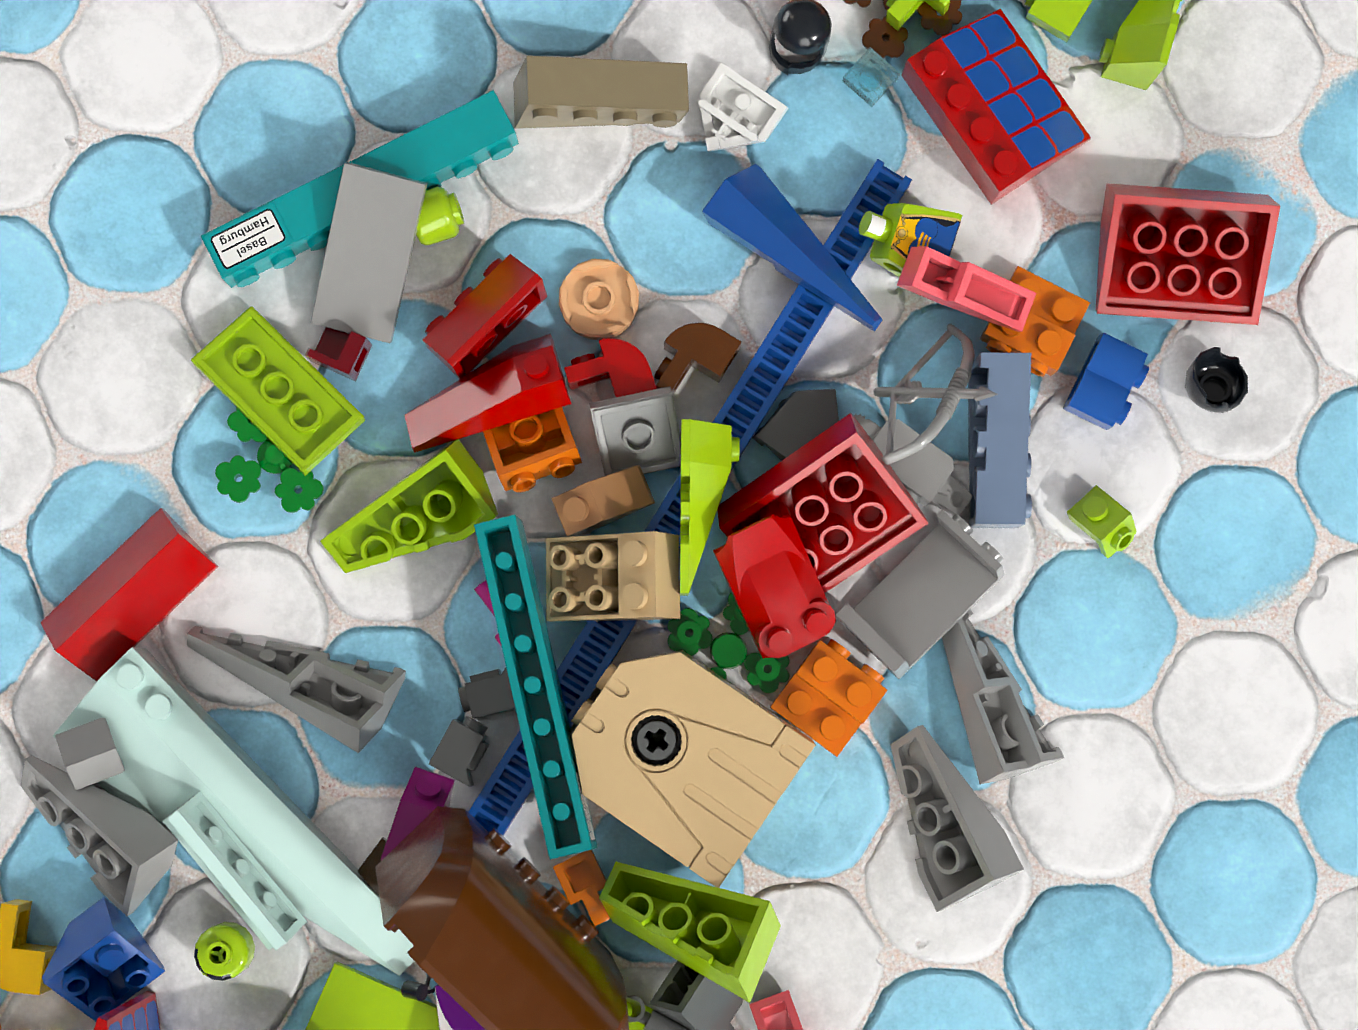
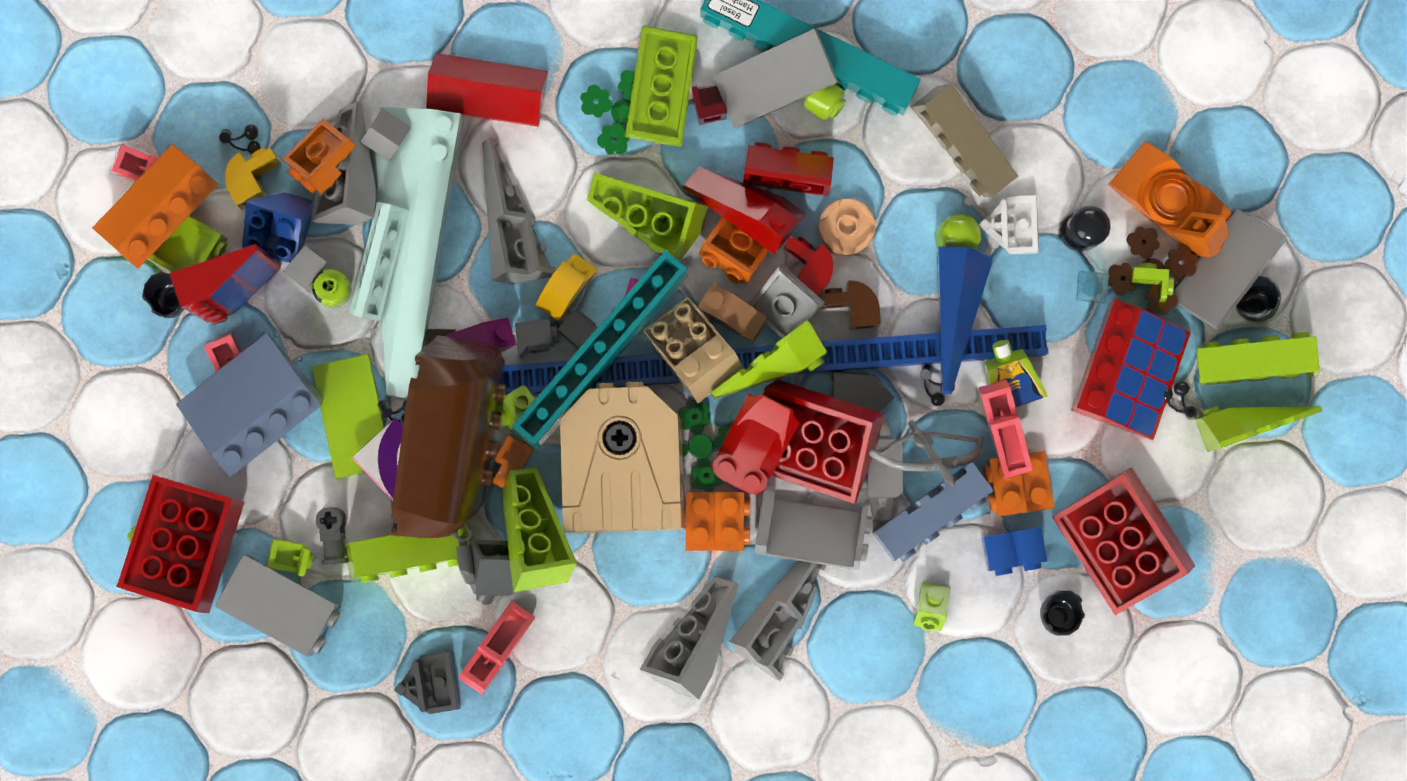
camera: 55 degrees right, 0 degrees up
none -> orange plate [283,119,356,194]
none -> light grey panel [283,245,327,294]
none -> lime bracket [498,385,535,432]
none -> yellow brick [535,253,597,321]
none -> black piece [920,365,955,406]
none -> lime hair [935,214,982,250]
none -> black piece [1164,381,1197,420]

